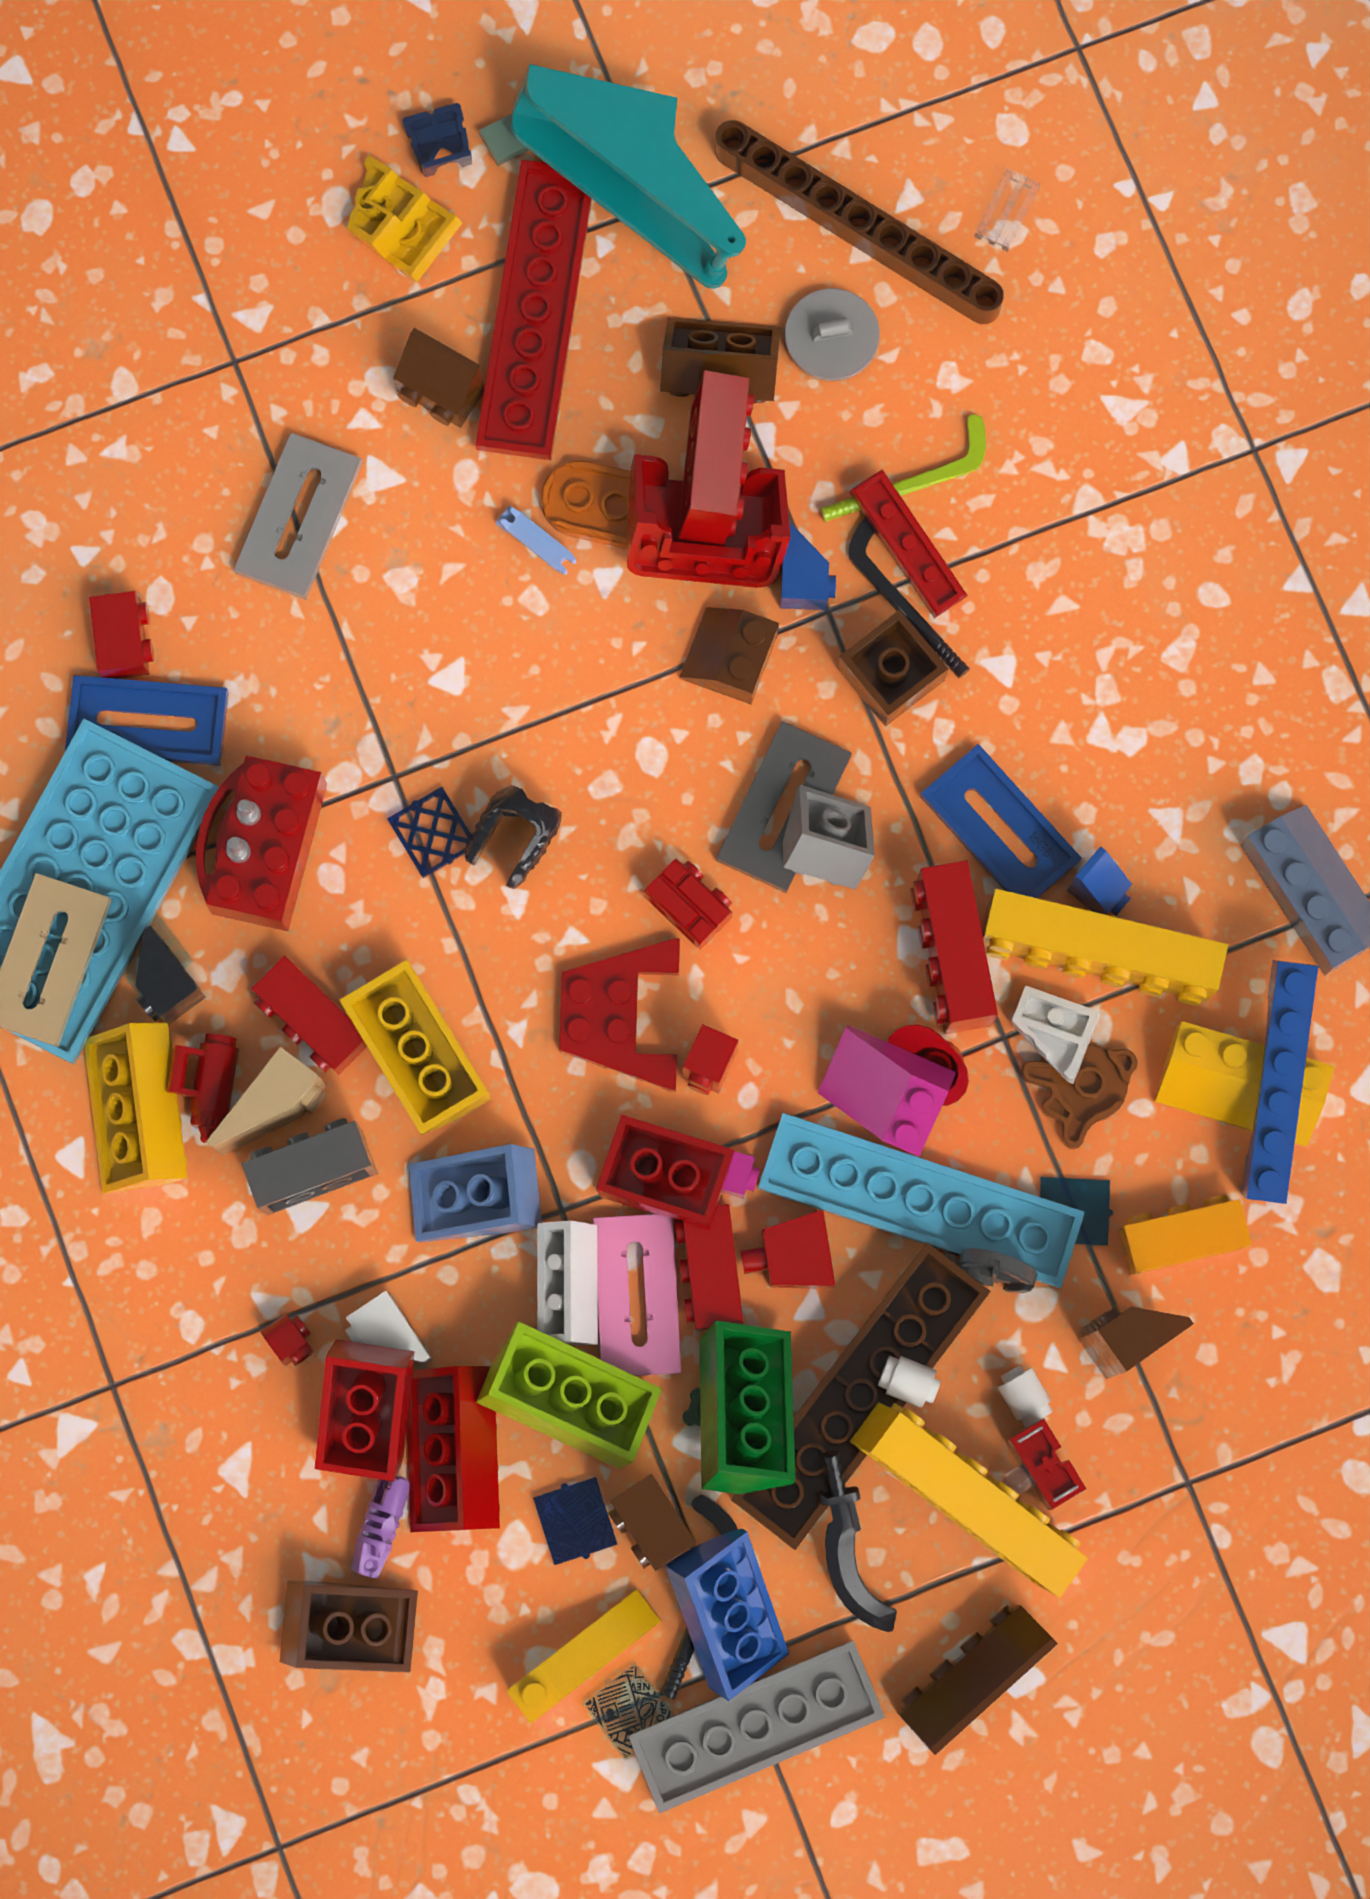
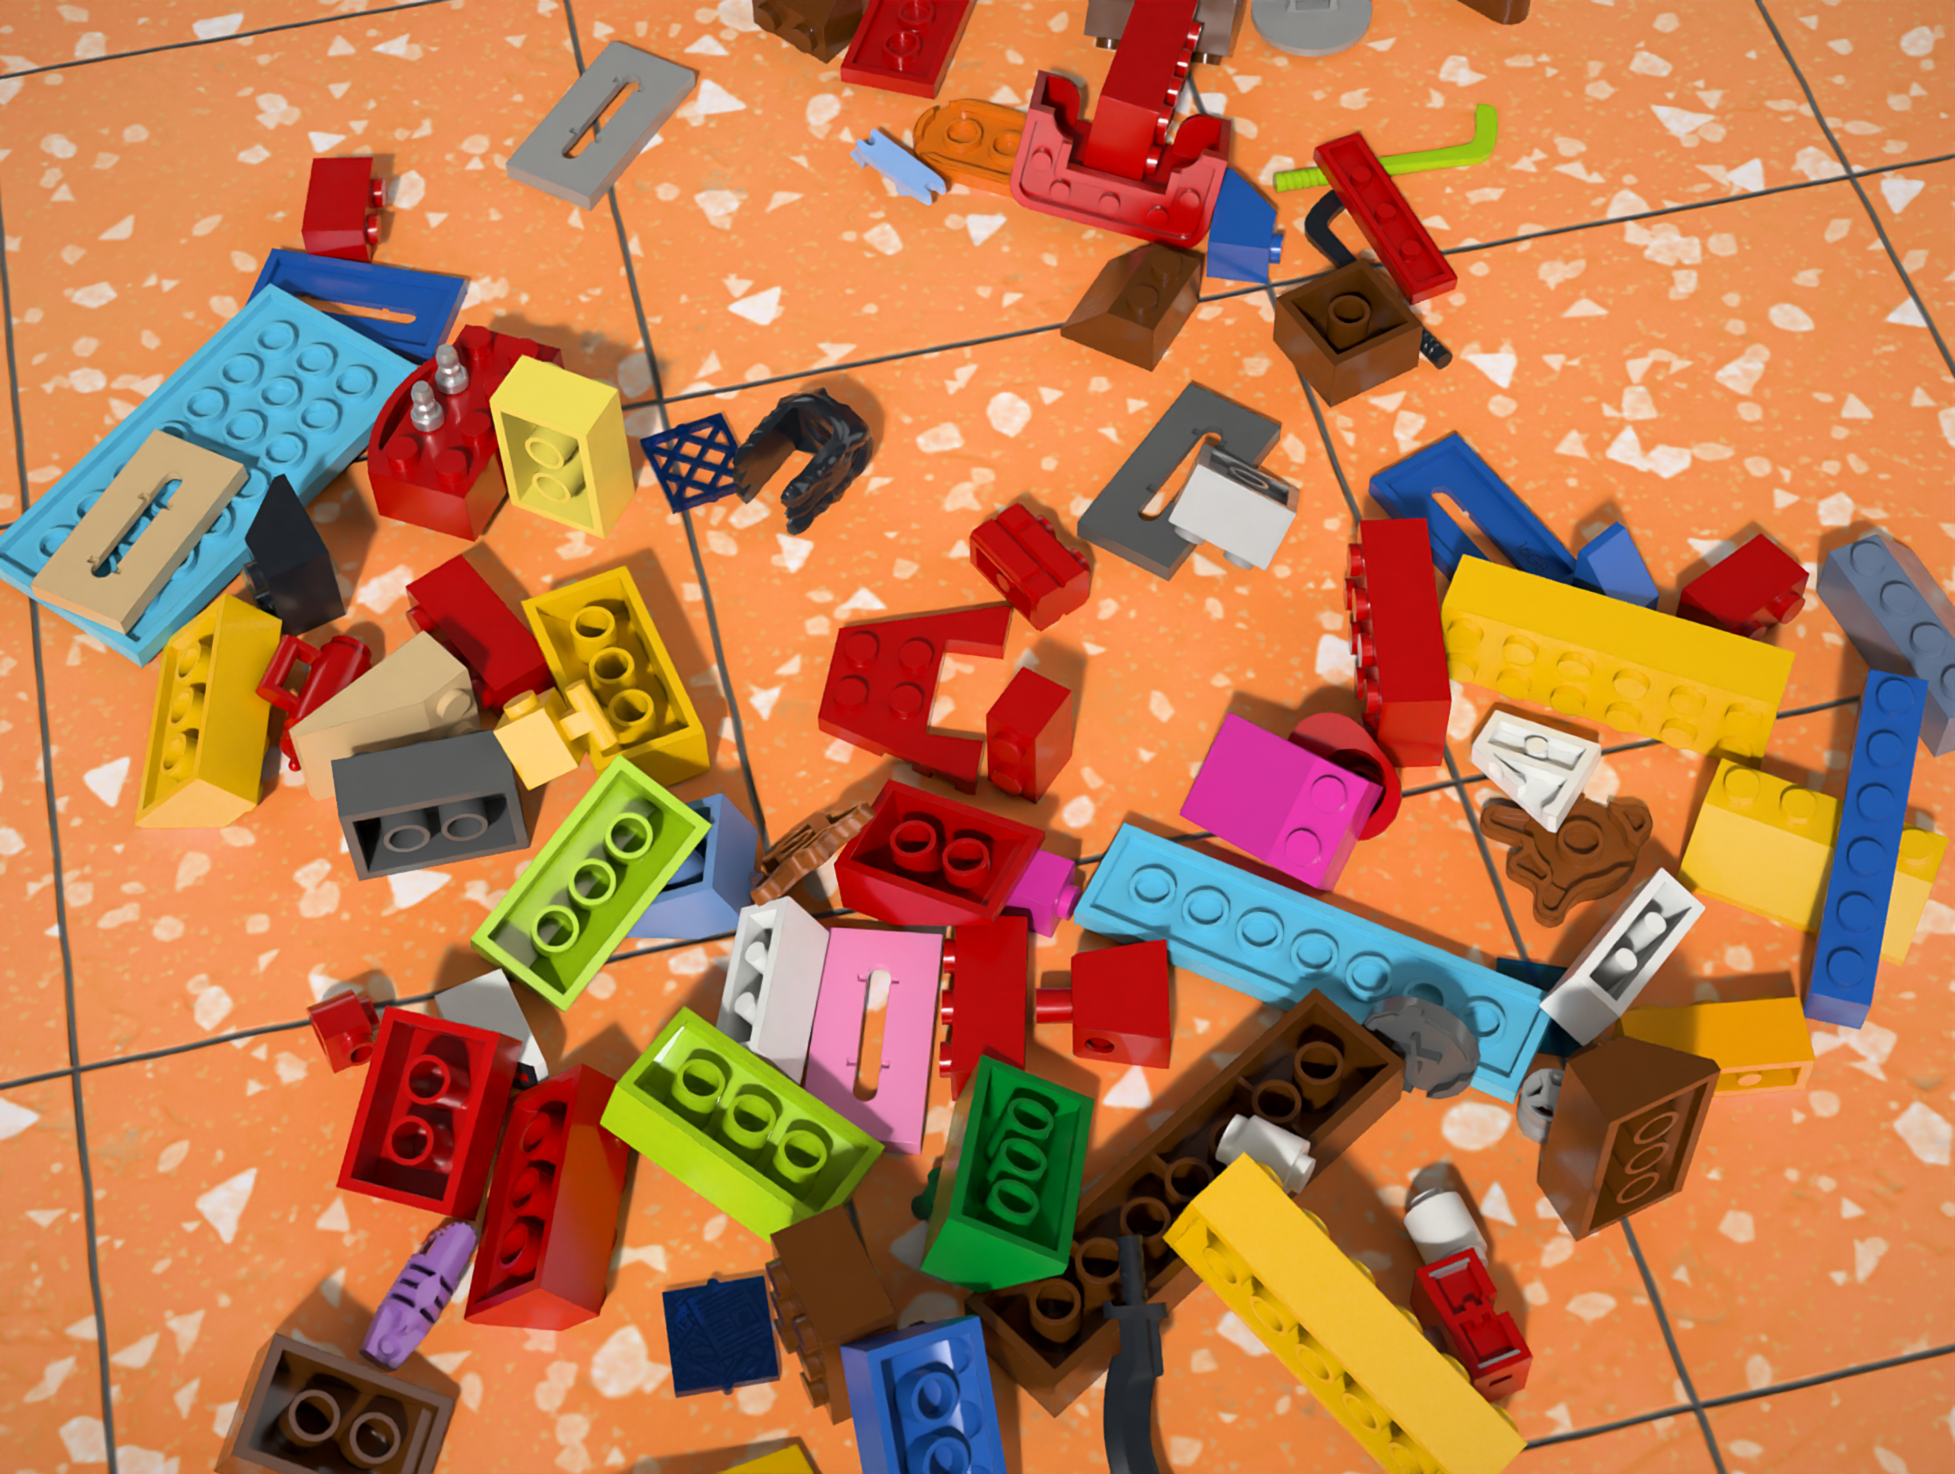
camera: 10 degrees right, 25 degrees down
none -> lime slope [470,753,712,1013]
none -> light yellow brick [489,355,636,540]
none -> yellow brick [493,679,619,791]
none -> dark orange tile [748,801,876,907]
none -> light grey wheel [1516,1068,1564,1145]
none -> white brick [1539,867,1706,1046]
none -> red brick [1675,533,1809,642]

